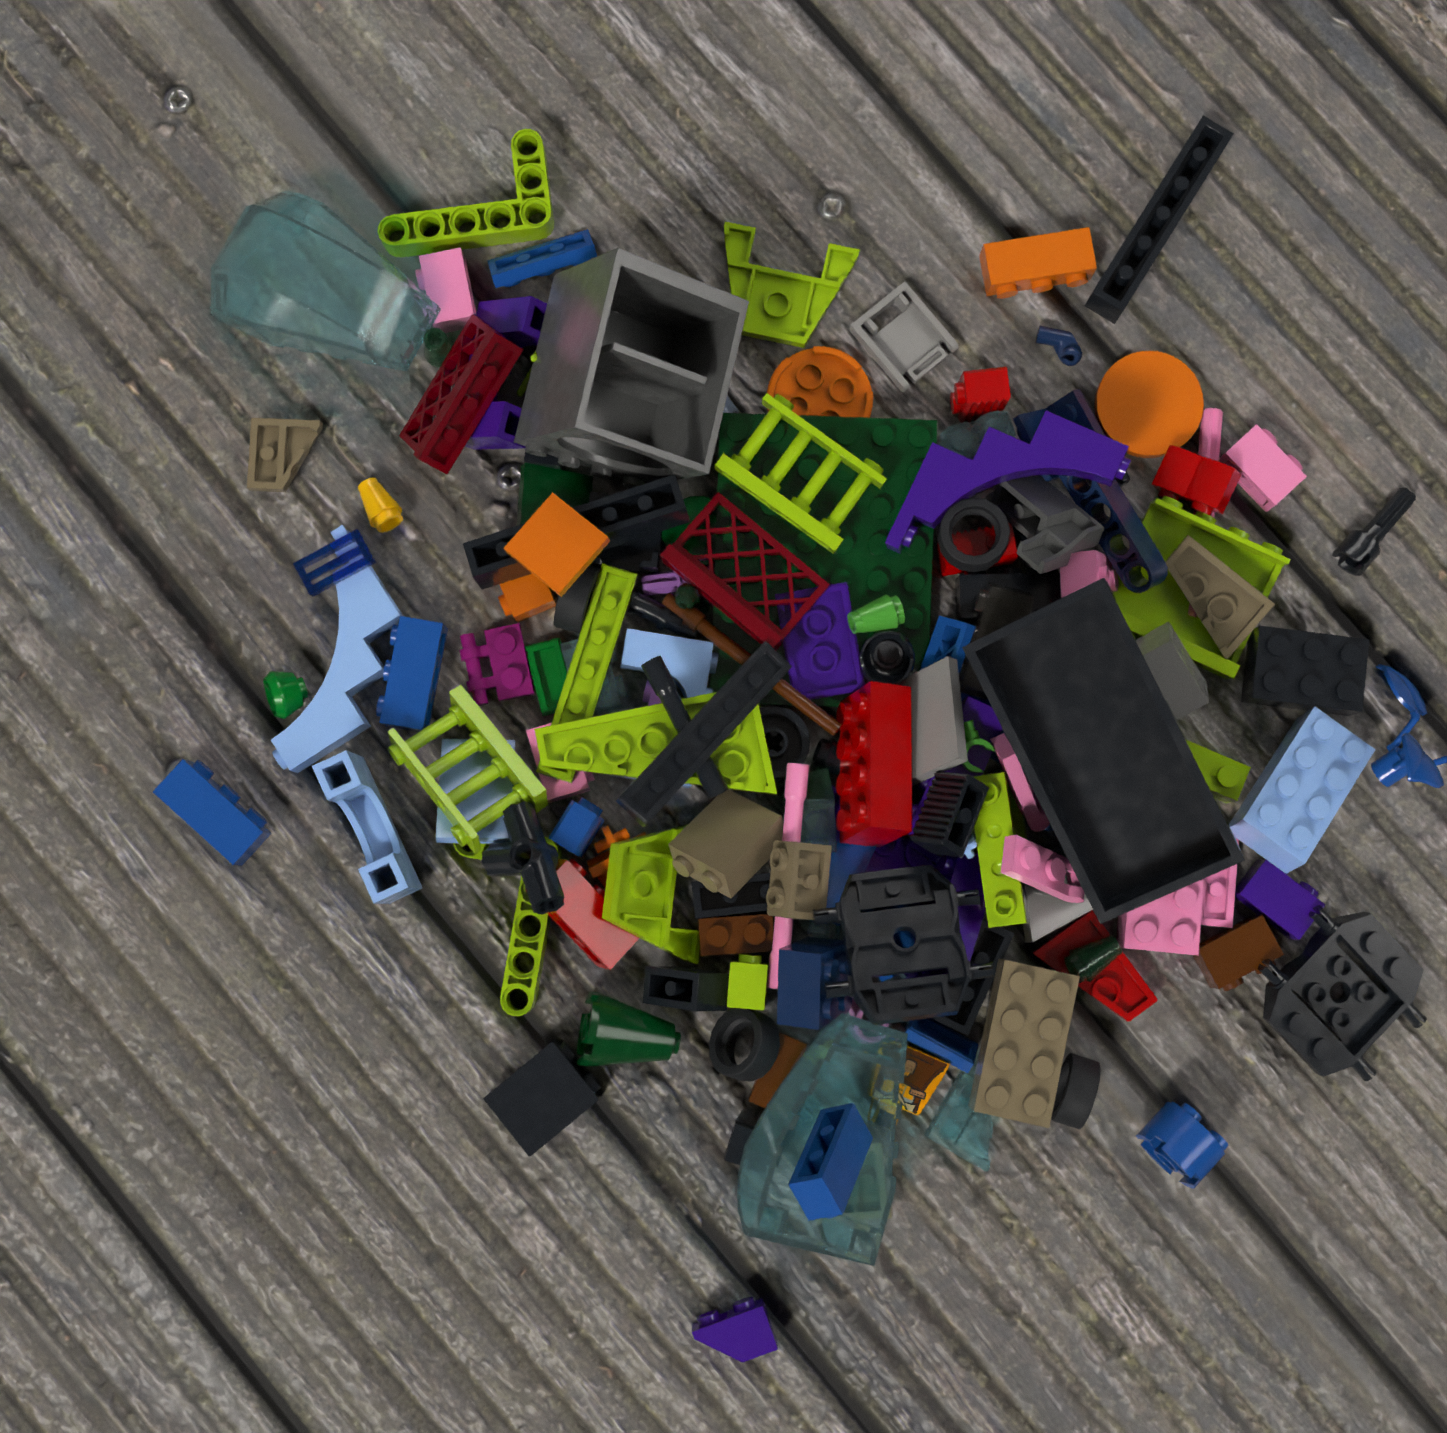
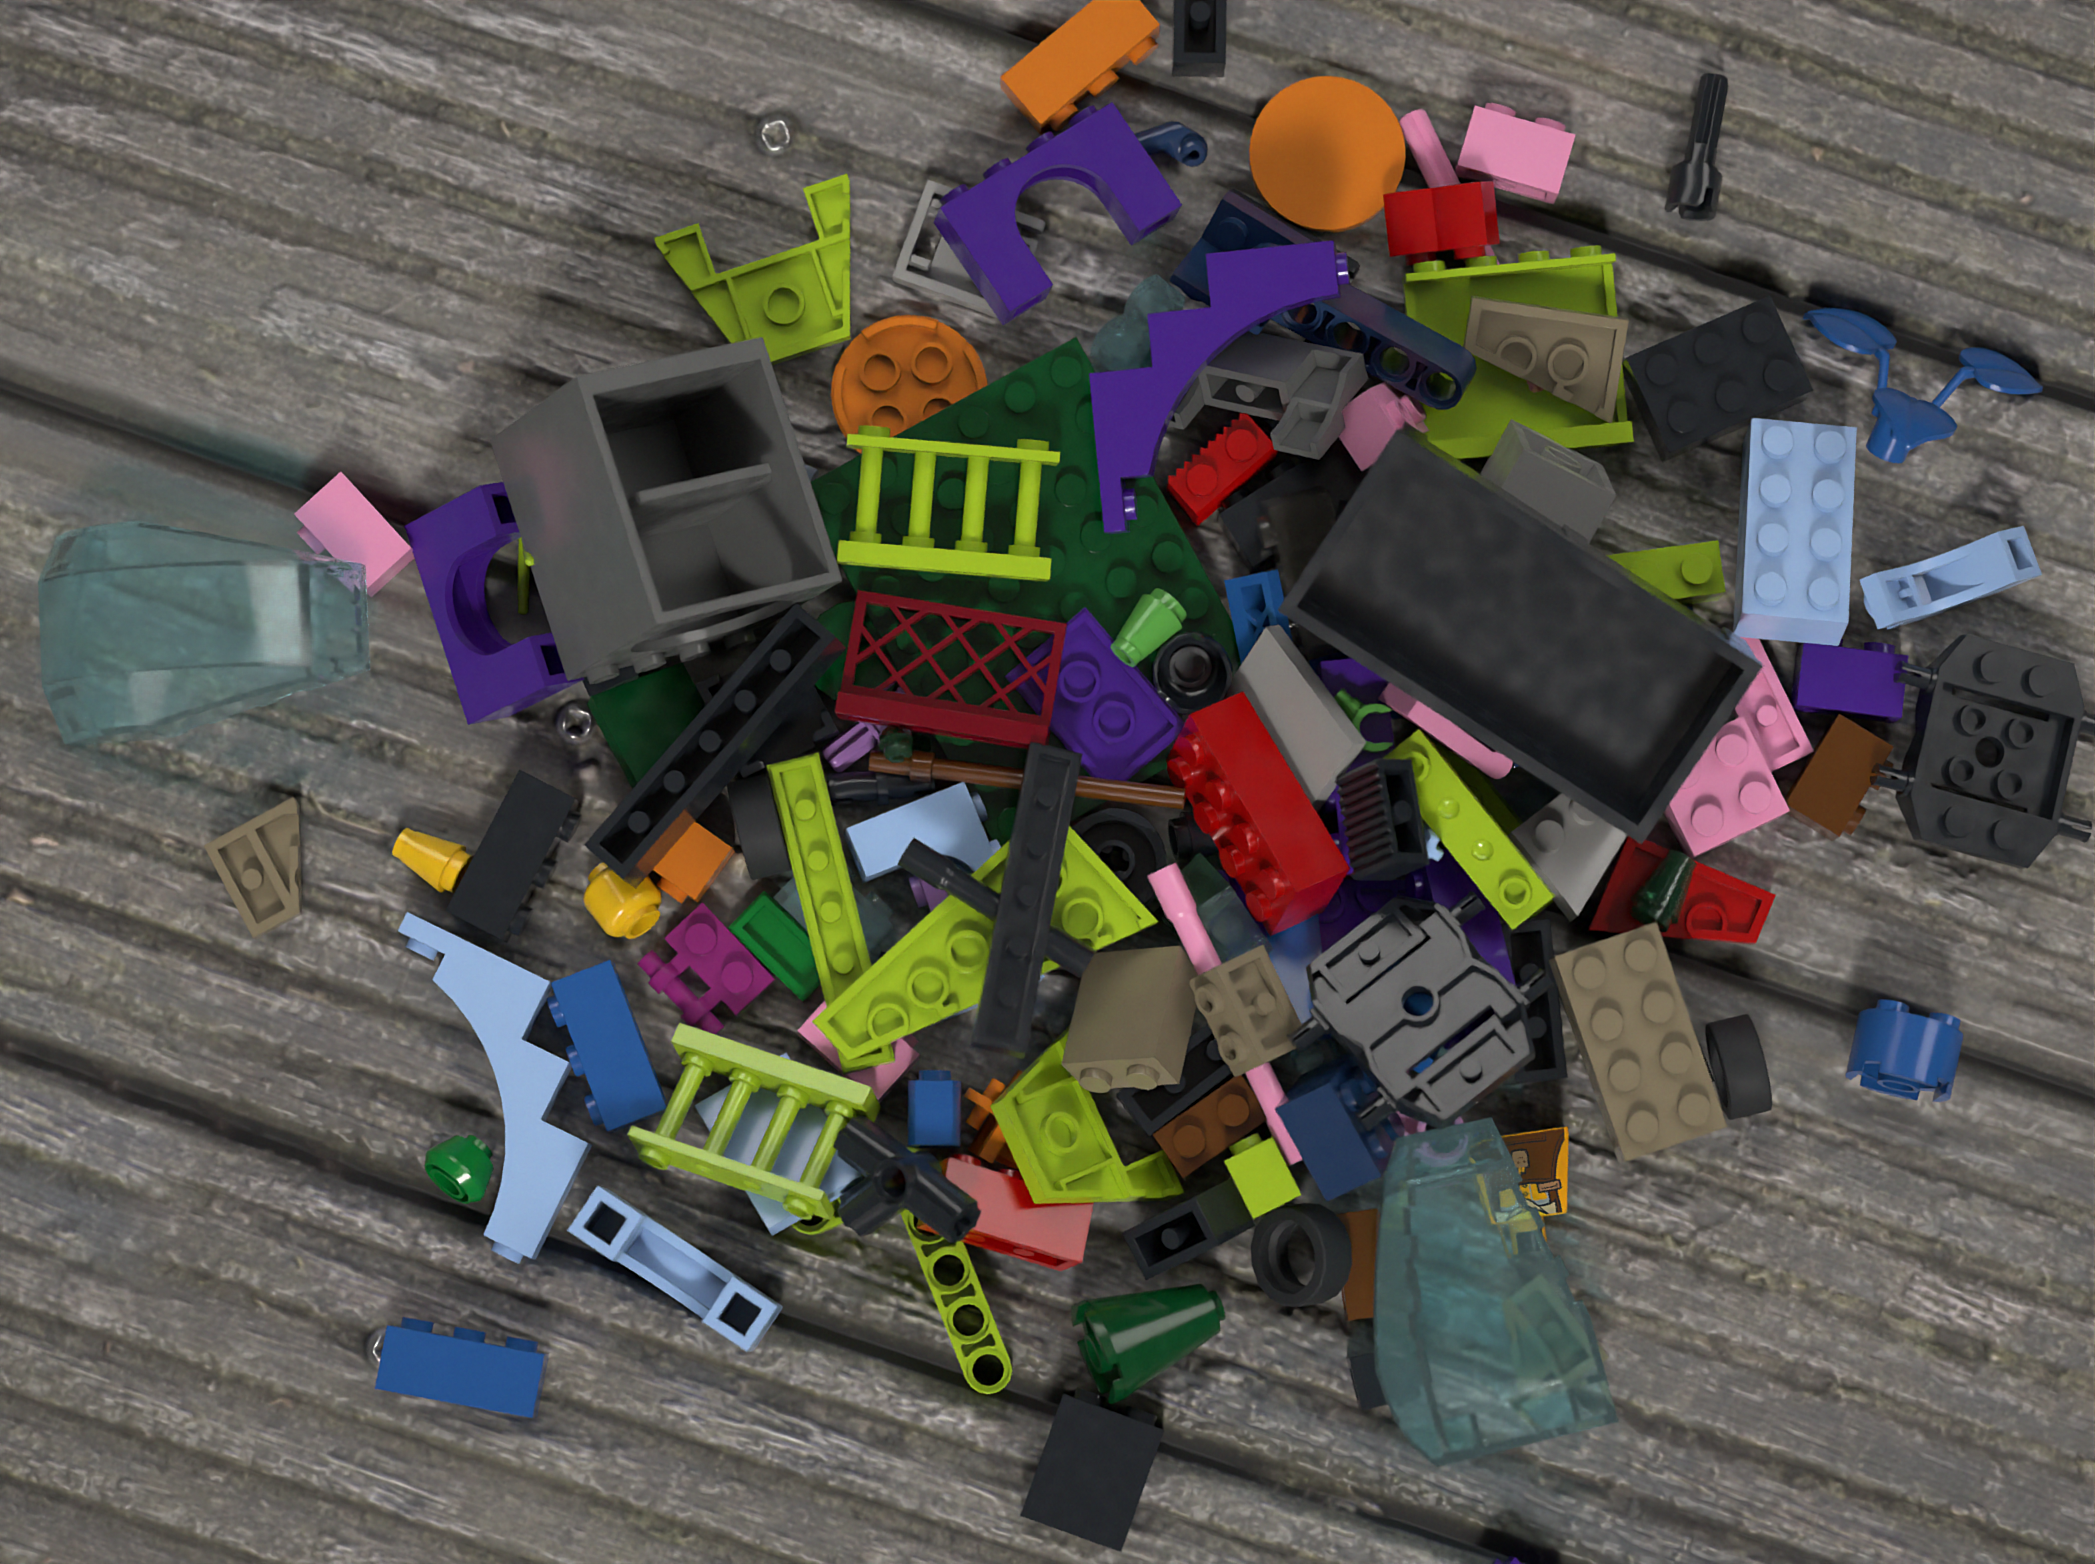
camera: 35 degrees left, 0 degrees up
clear blue tile [293,529,377,597] -> none
lime beam [378,129,554,257] -> none
dark red fence [399,314,523,475] -> none
clear green cone [423,328,456,367] -> none
blue plate [487,229,597,288] -> none
orange tile [504,492,610,597] -> none
blue brick [788,1103,873,1221] -> none
blue tile [902,1018,979,1073] -> none
clear light blue wing [924,1071,993,1172] -> none
black tyre [938,498,1010,572] -> none
red brick [950,367,1011,424] -> none
bright pink plate [1001,835,1085,903] -> none
none -> black brick [446,769,583,943]
none -> yellow head [583,862,662,939]
none -> dark purple arch [933,102,1182,325]
none -> light blue arch [1860,526,2042,630]

